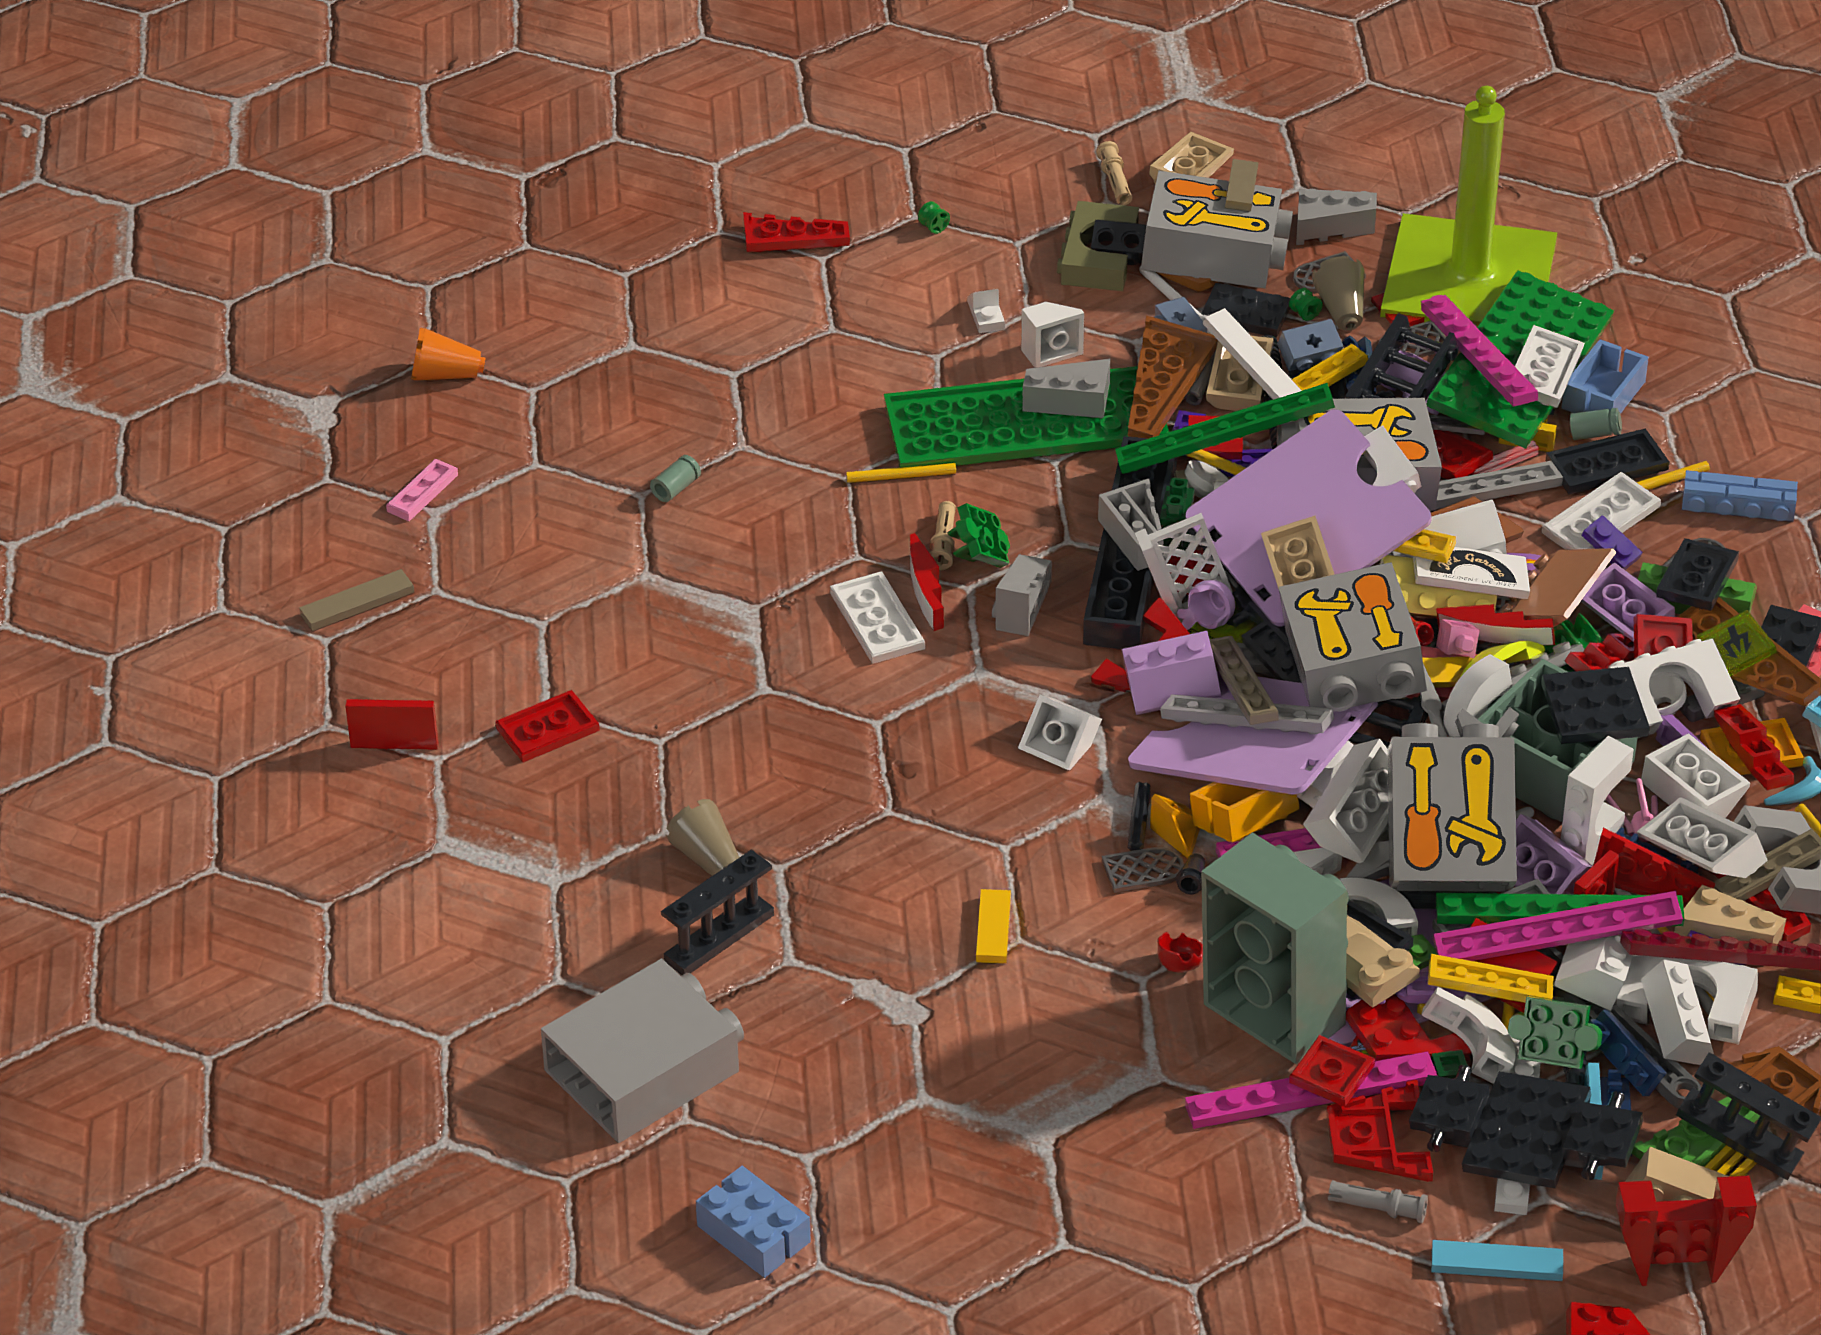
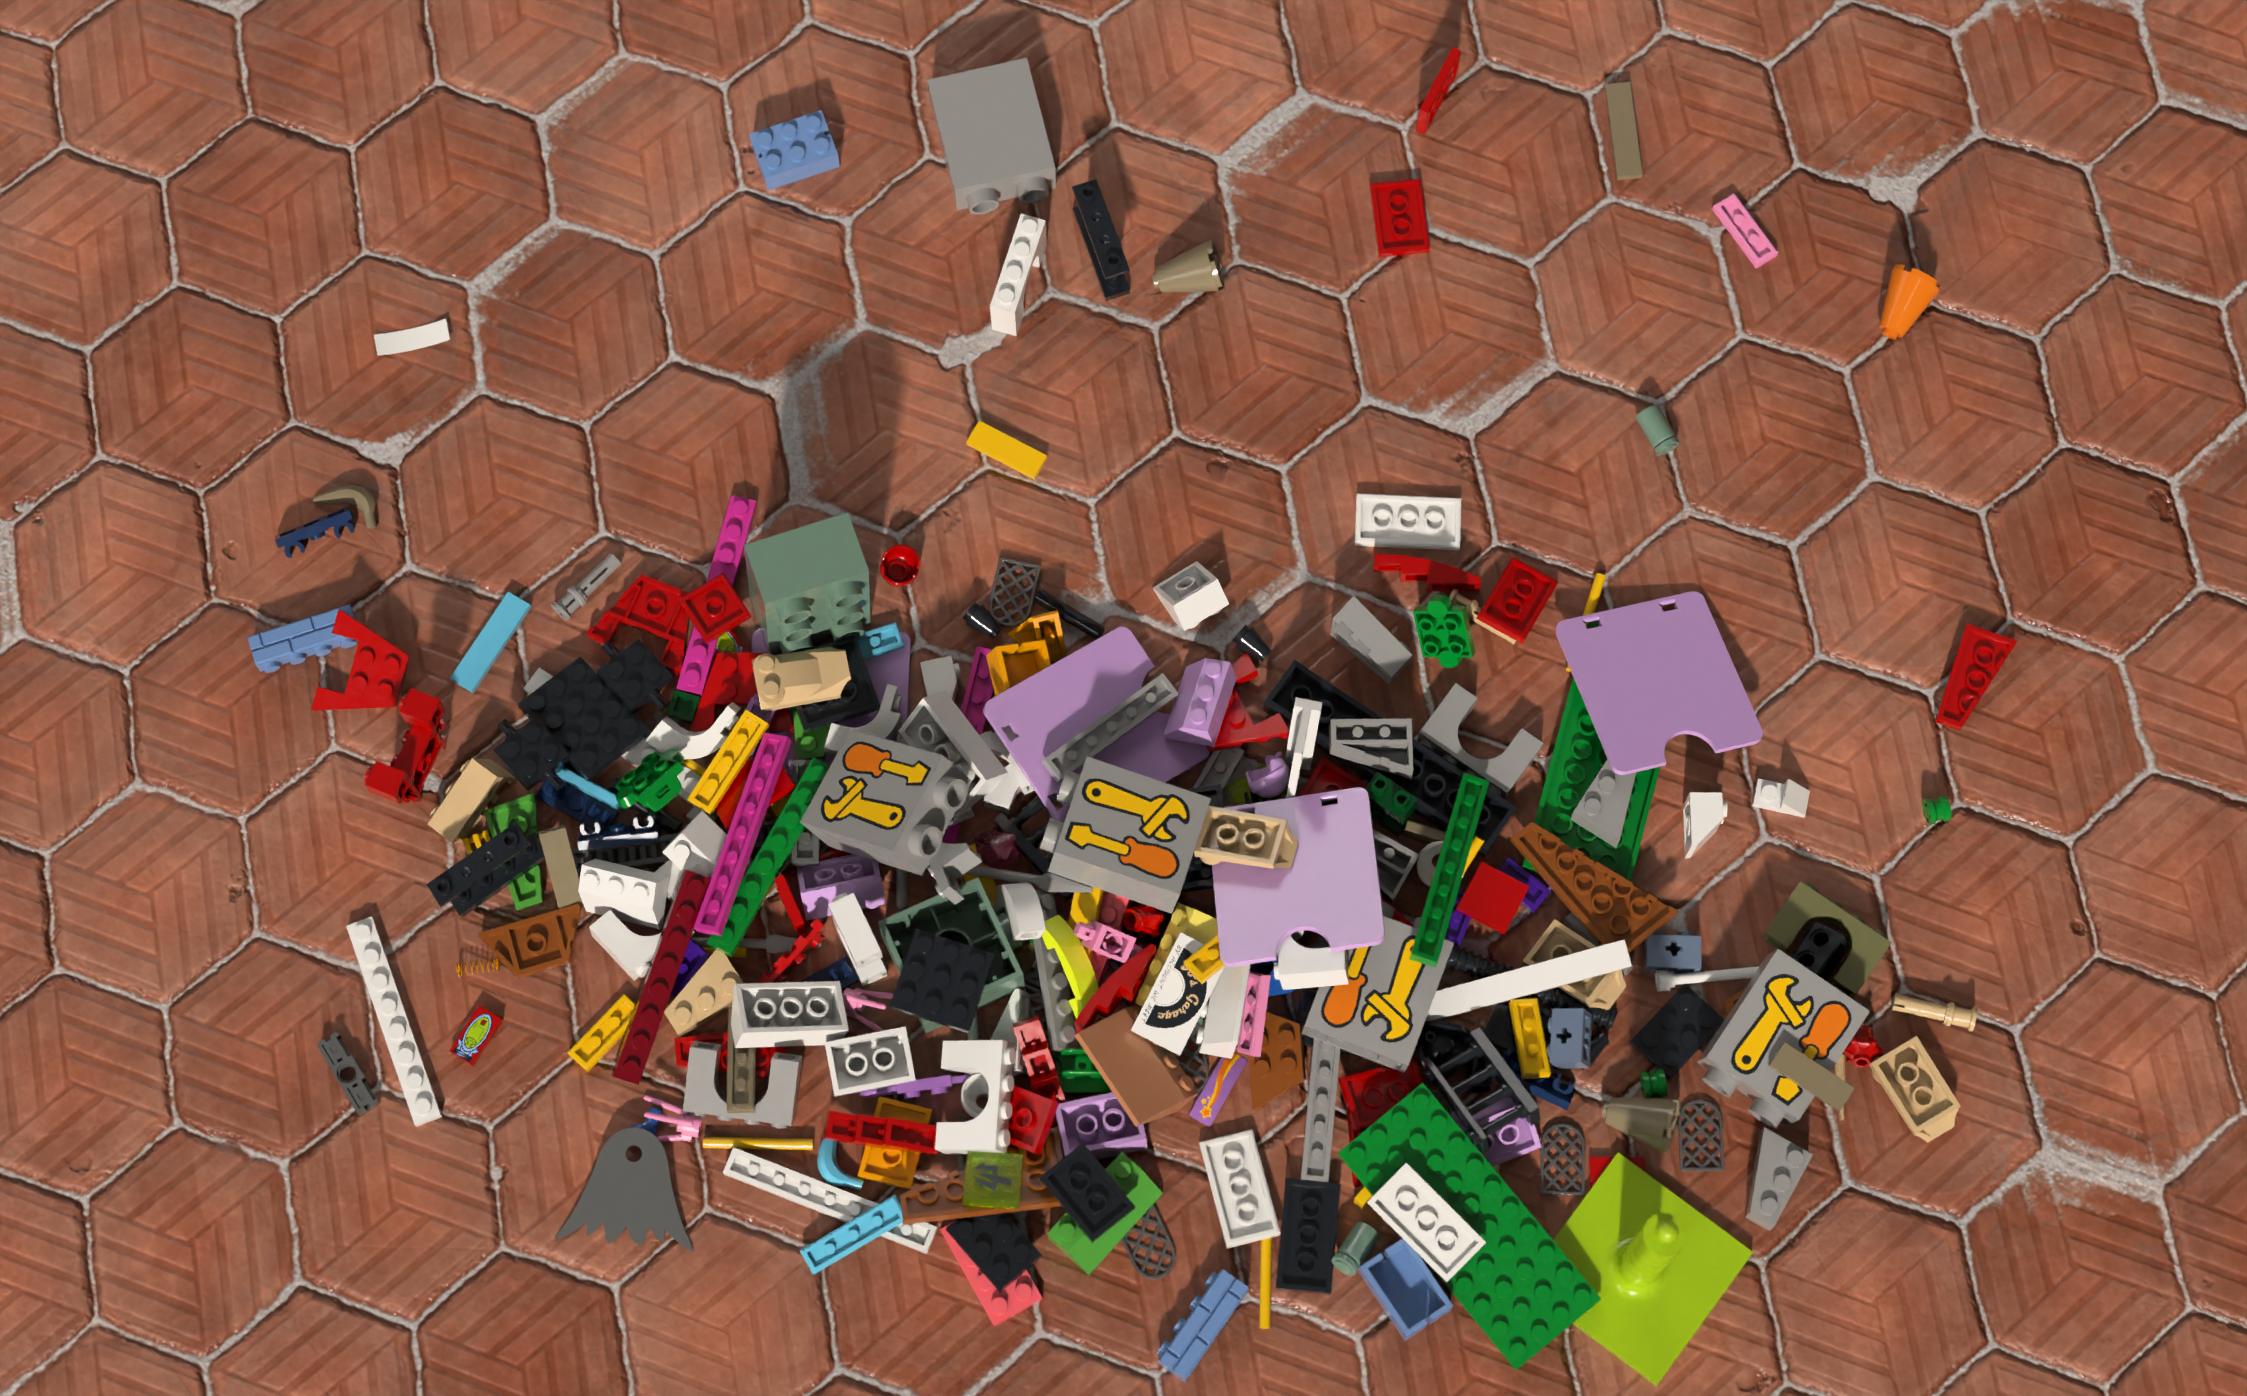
camera: 115 degrees right, 30 degrees up
dark tan tile [1209,636,1279,725] -> none
dark pink plate [1421,295,1538,407] -> none
dark purple plate [1581,515,1643,570] -> none
none -> dark tan tile [538,825,583,909]
none -> white arch [990,214,1047,336]
none -> black cone [1232,625,1272,662]
none -> light grey arch [1417,683,1544,799]
none -> red tile [1476,556,1558,644]
none -> lavender door [1555,591,1763,775]

